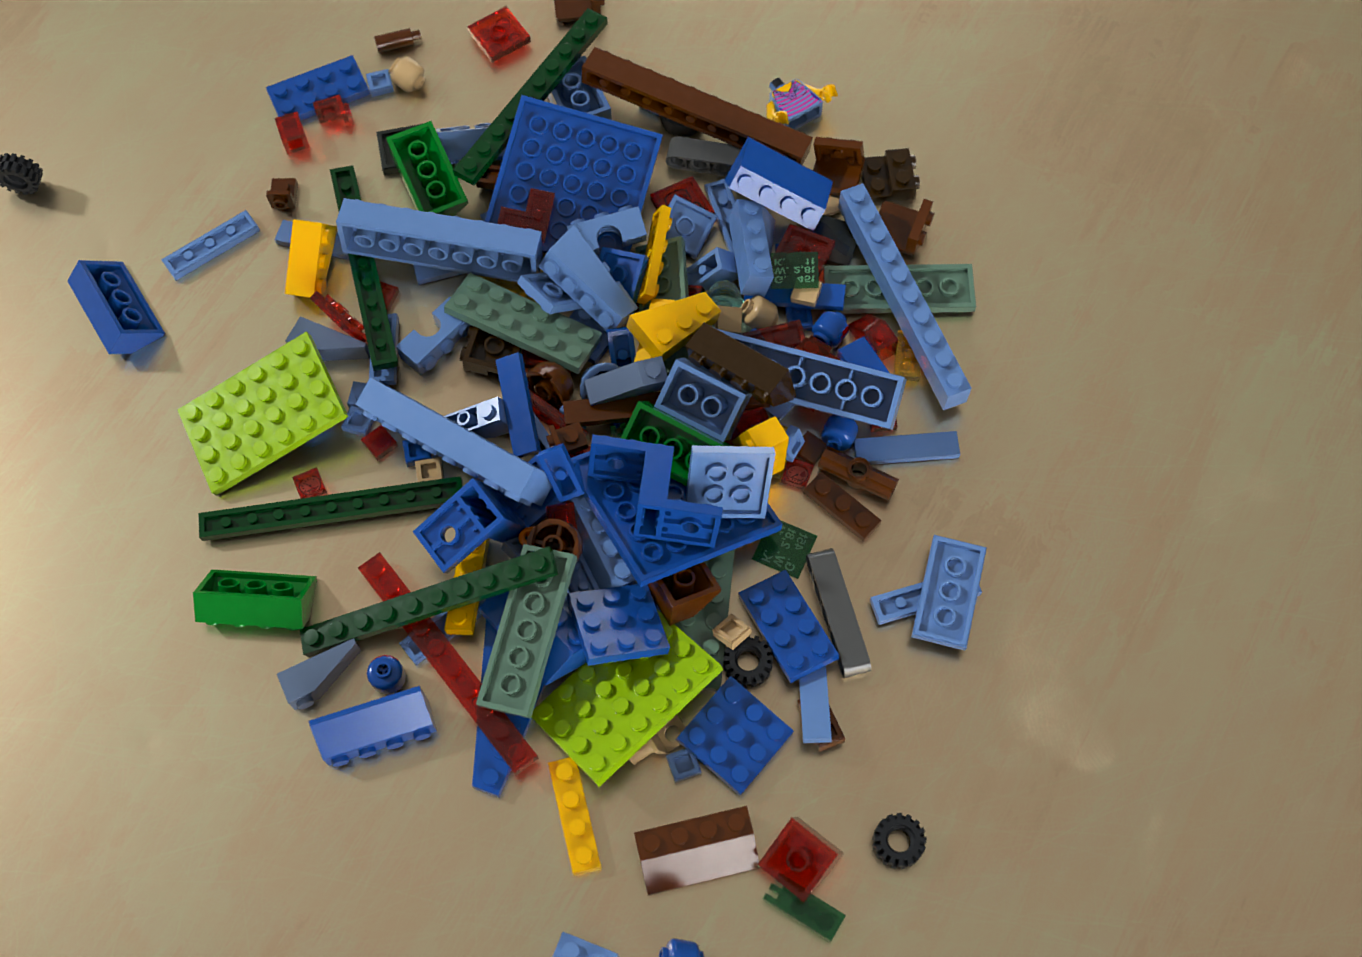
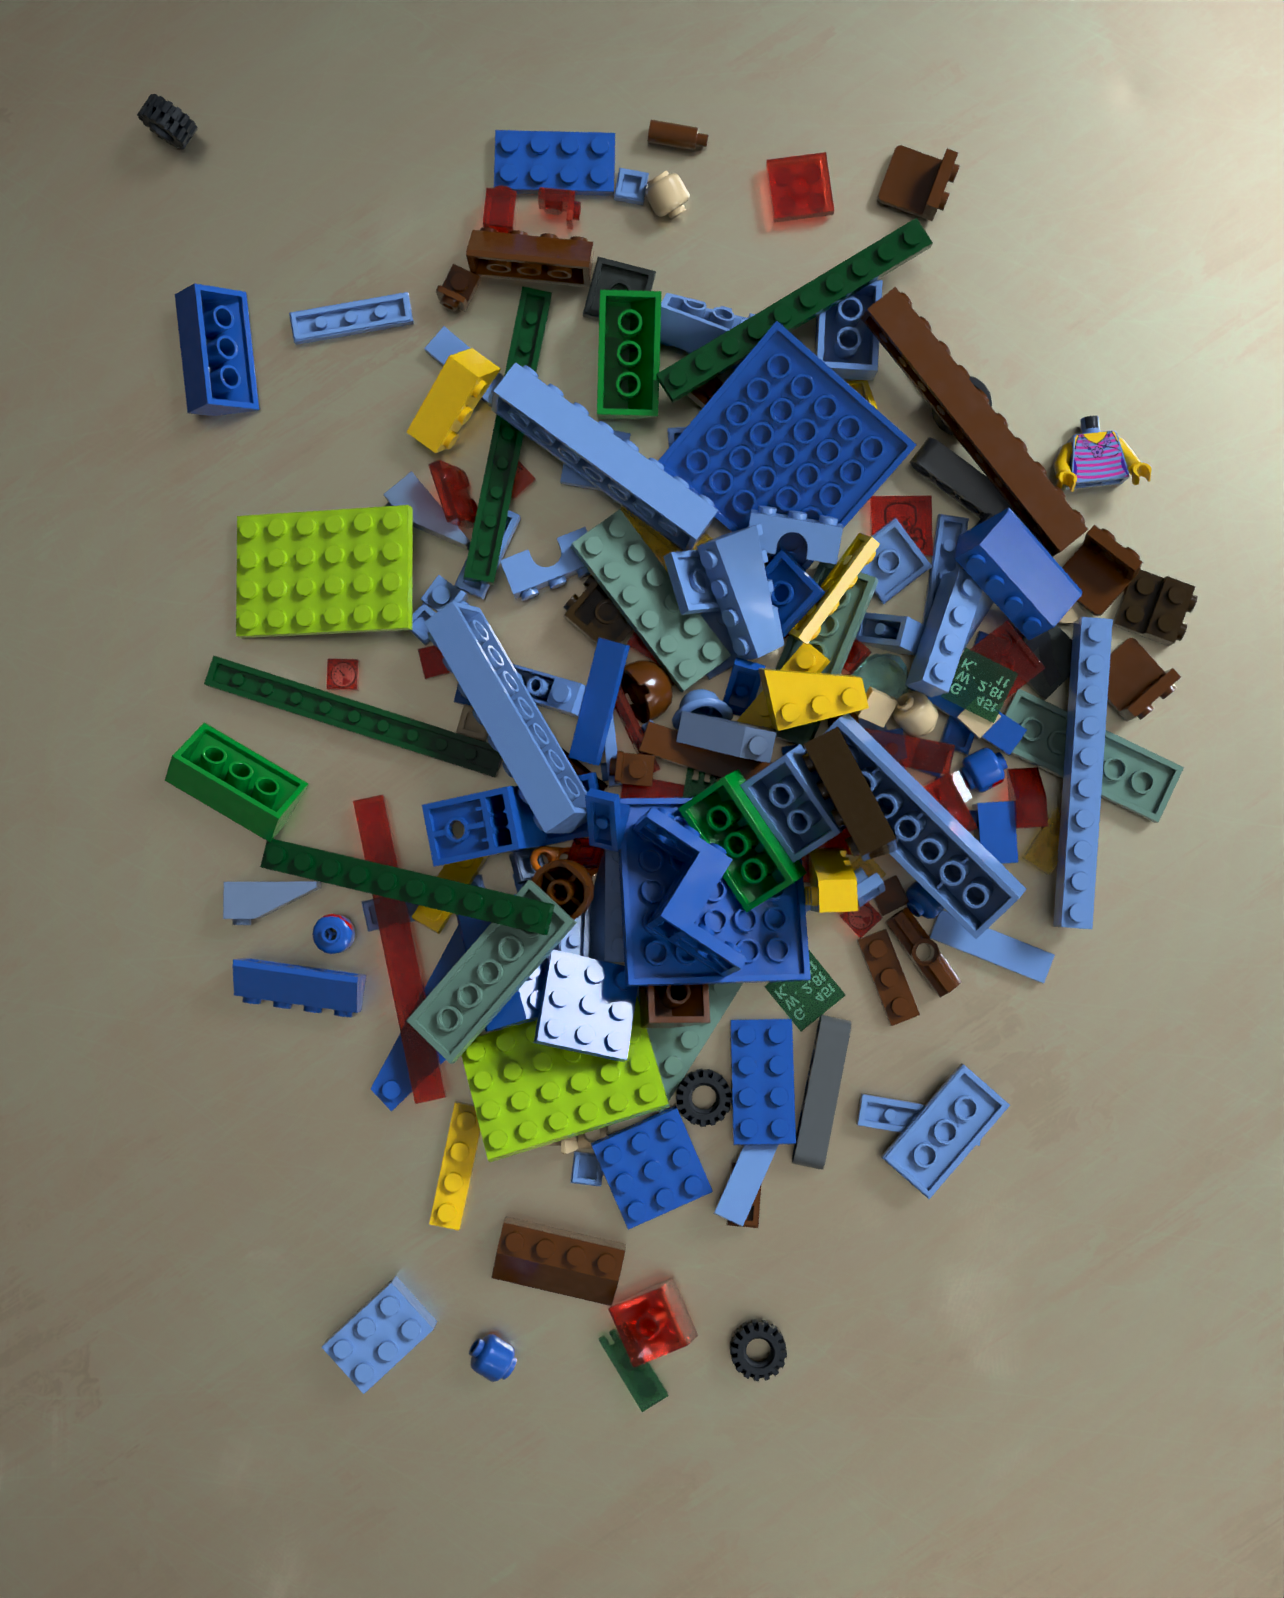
camera: 20 degrees right, 20 degrees up
clear red plate [497,188,555,243] -> none
medium blue plate [685,445,776,519] -> none
tan tile [712,613,752,650] -> none
none -> reddish brown slope [466,227,594,287]

